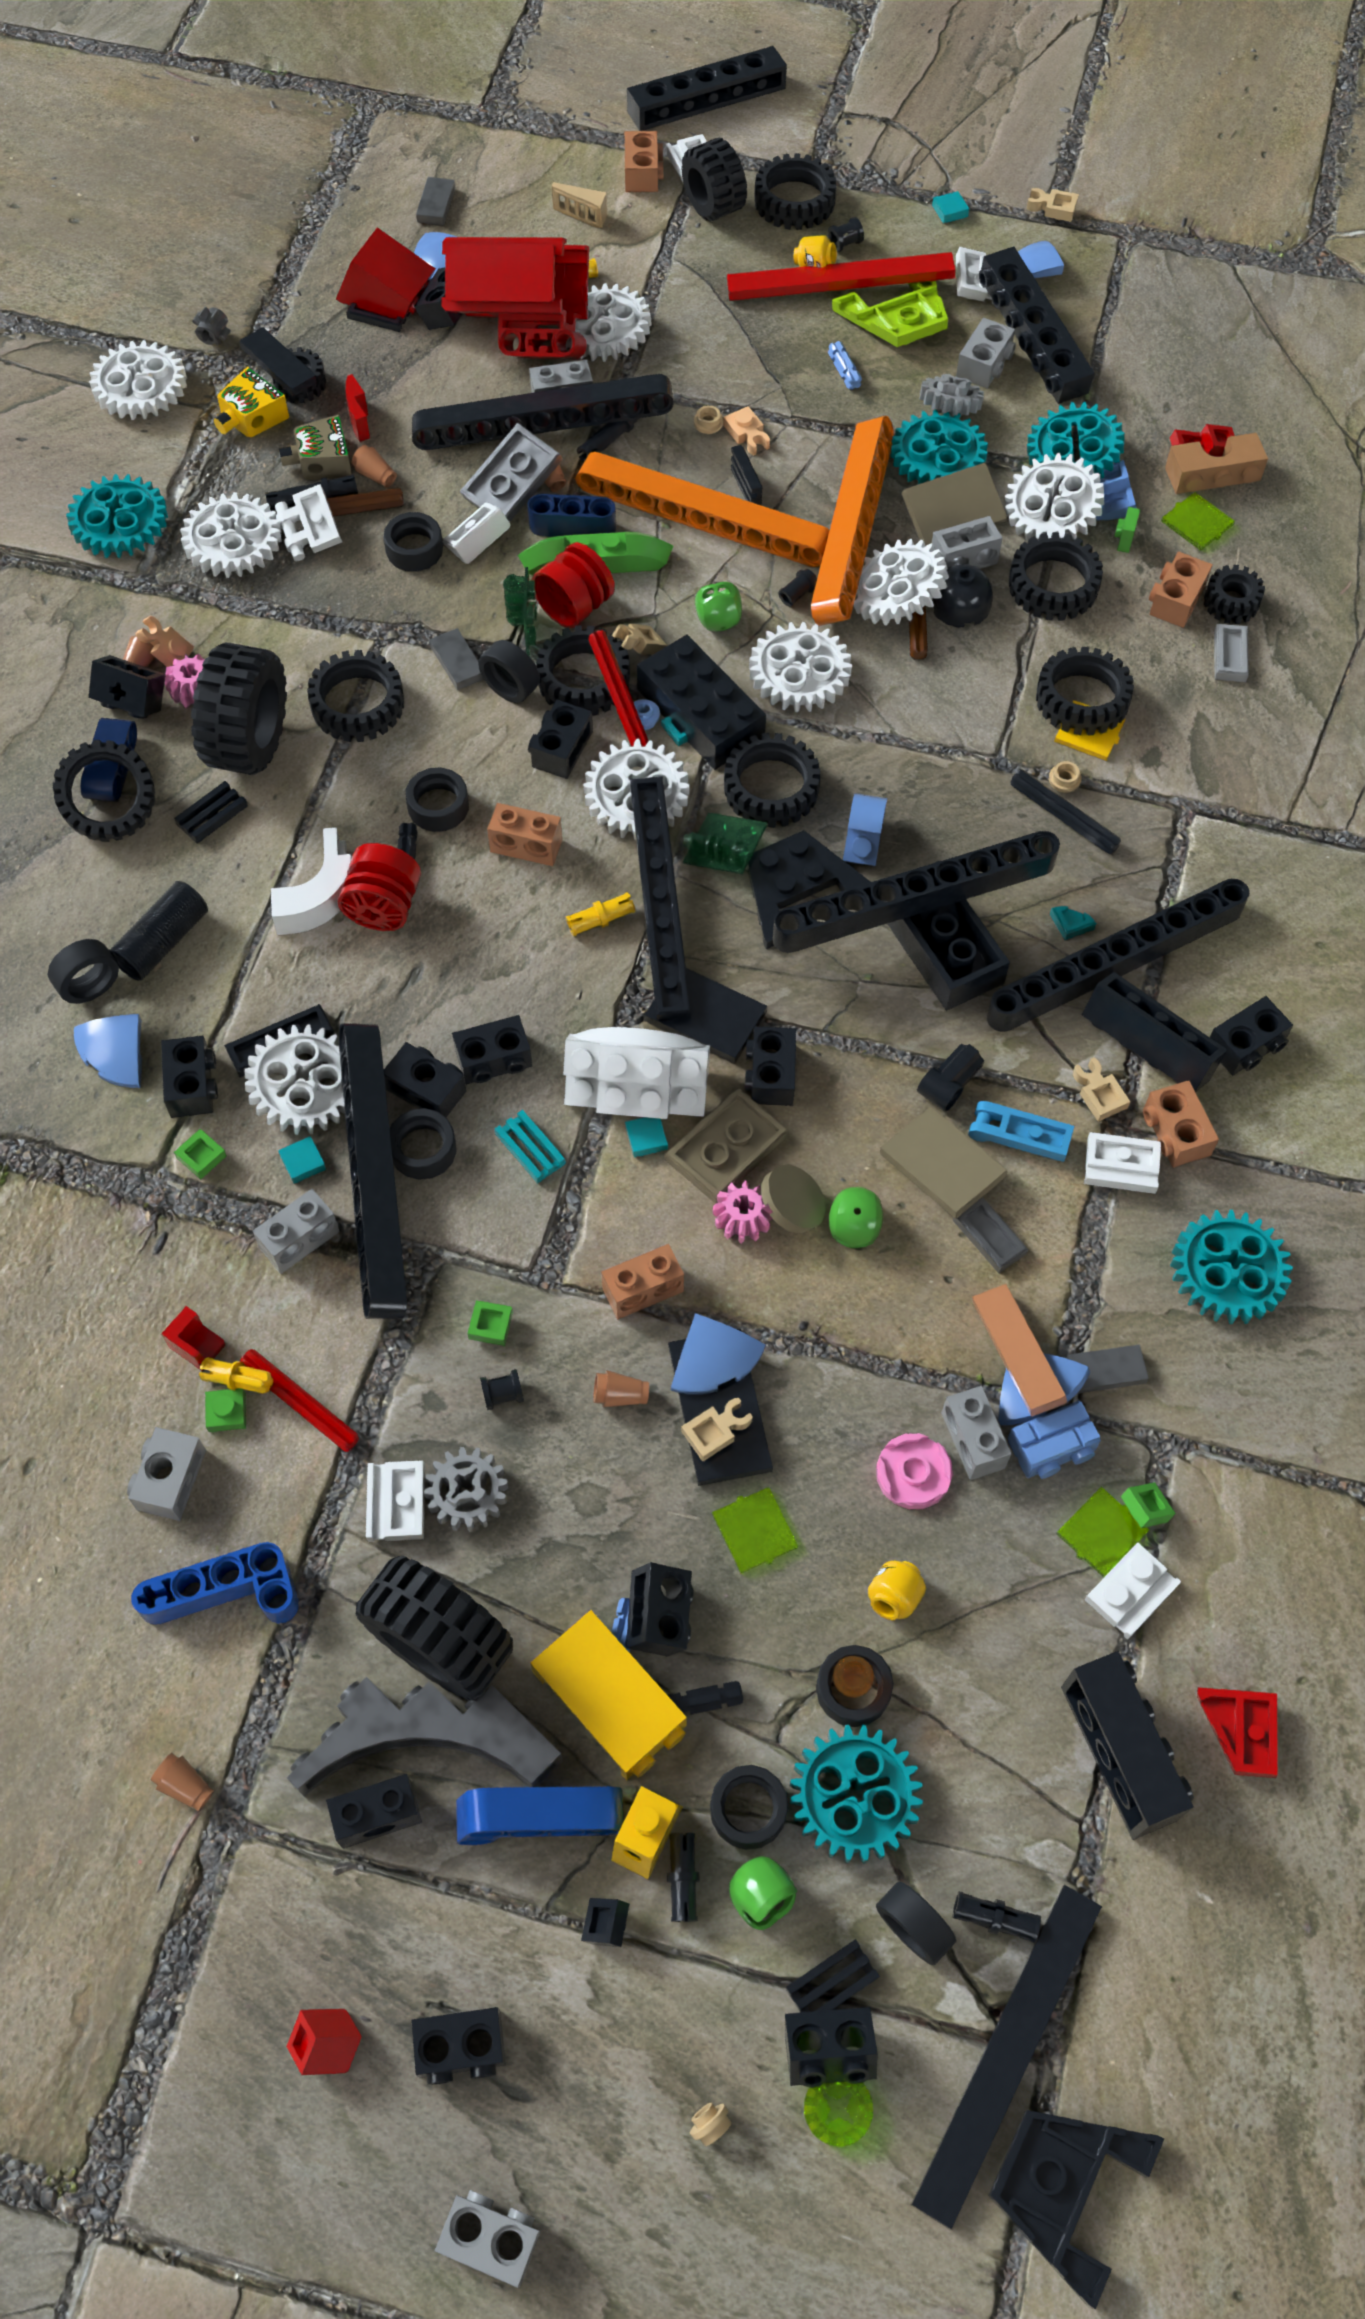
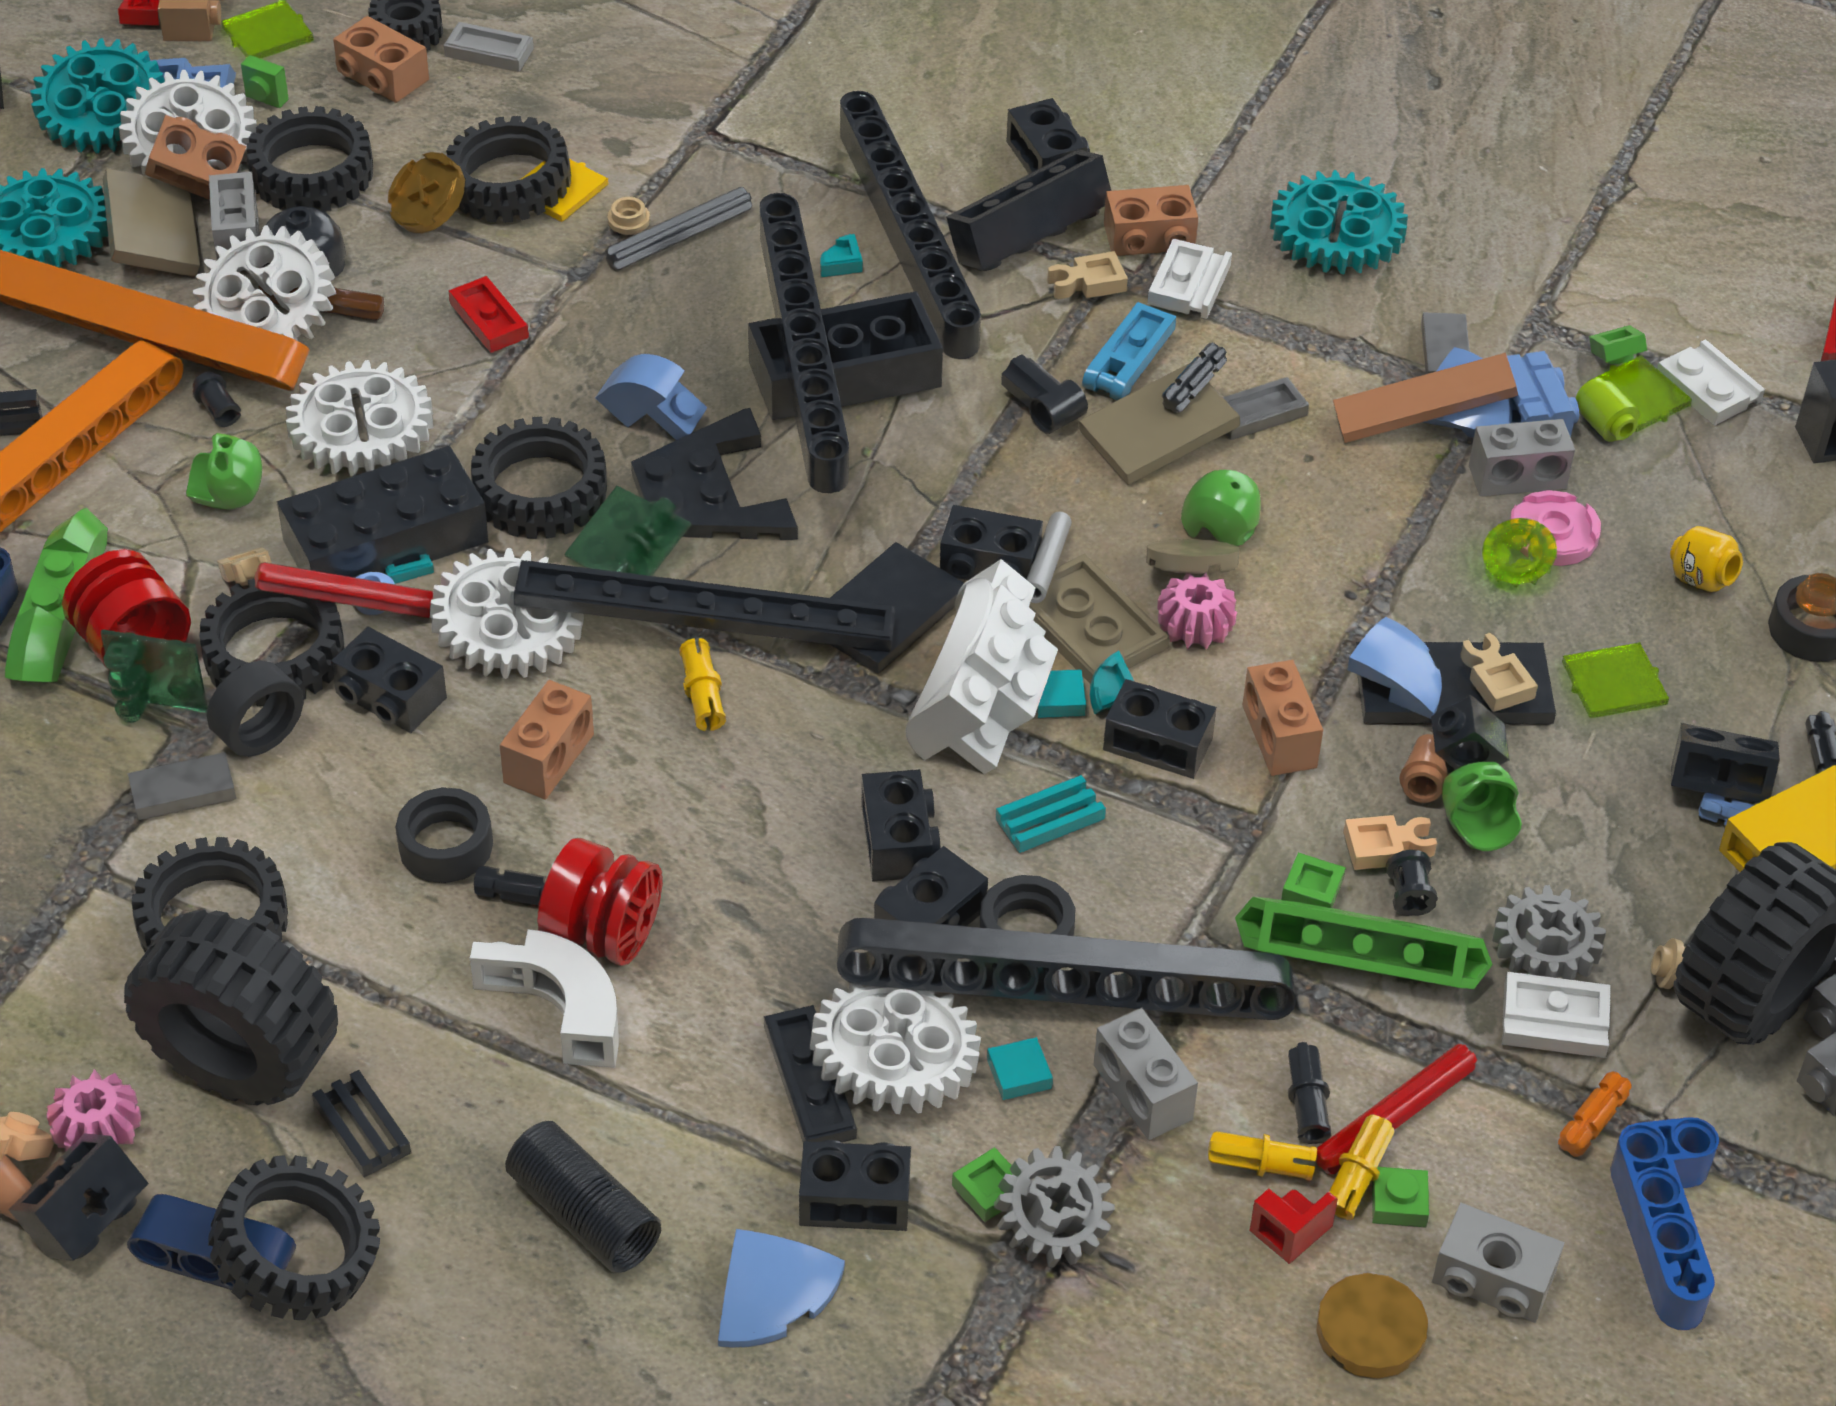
camera: 80 degrees left, 15 degrees down
black tyre [47,939,119,1004] -> none
none -> nougat brick [144,115,246,200]
none -> pearl gold tile [388,152,465,234]
none -> red plate [448,276,529,353]
none -> light grey gear [994,1146,1115,1267]
none -> light grey piece [1027,512,1072,603]
none -> teal tile [1090,650,1134,714]
none -> black brick [1103,679,1217,779]
none -> black axle [1162,343,1227,413]
none -> yellow axle [1208,1131,1317,1181]
none -> bright green brick [1235,897,1493,989]
none -> black axle [1288,1042,1331,1144]
none -> pearl gold tile [1316,1273,1428,1379]
none -> light nougat plate [1343,815,1437,870]
none -> black brick [1431,695,1510,770]
none -> bright green helmet [1442,762,1522,851]
none -> clear neon green gear [1482,518,1557,588]
none -> orange axle [1558,1071,1632,1157]
none -> lime brick [1576,378,1640,442]
none -> tan plate [1651,938,1685,989]

